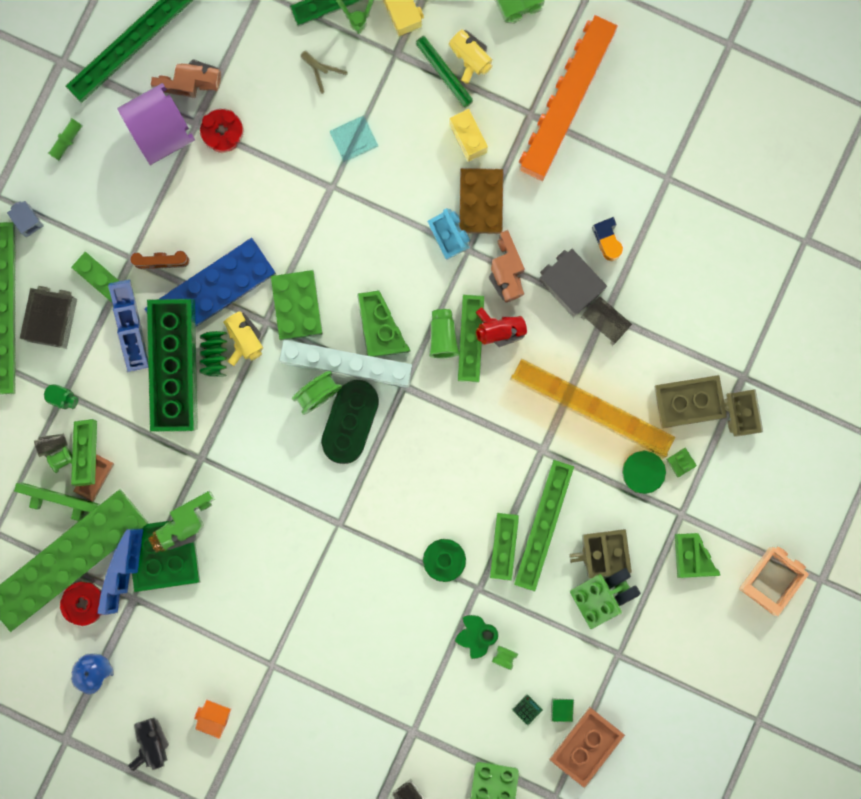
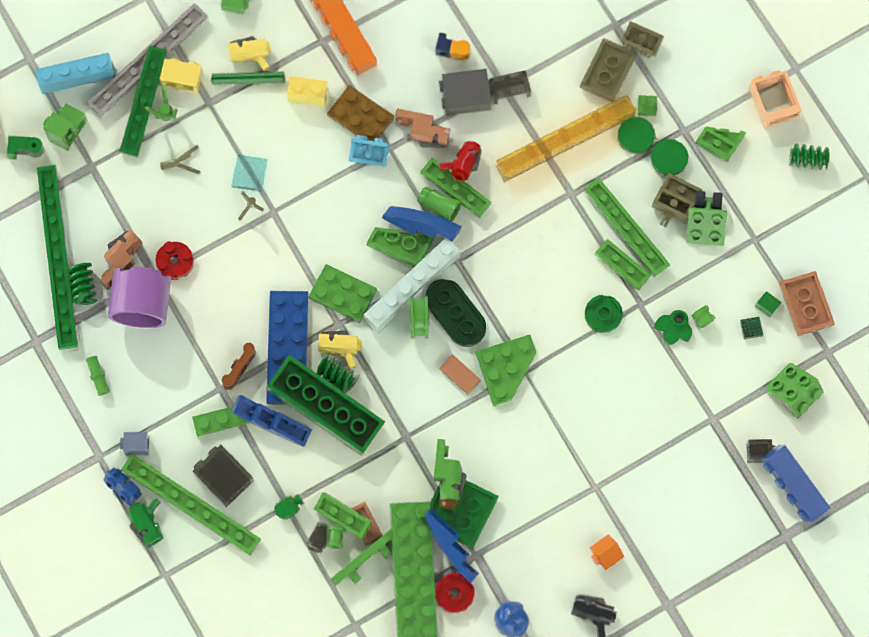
camera: 55 degrees left, 10 degrees down
none -> green piece [68,263,97,305]
none -> olive plant [238,191,264,220]
none -> blue slope [382,206,462,242]
none -> nougat tile [439,354,481,395]
none -> bright green plate [475,335,536,406]
none -> green tile [651,139,689,176]
none -> green piece [789,143,830,171]

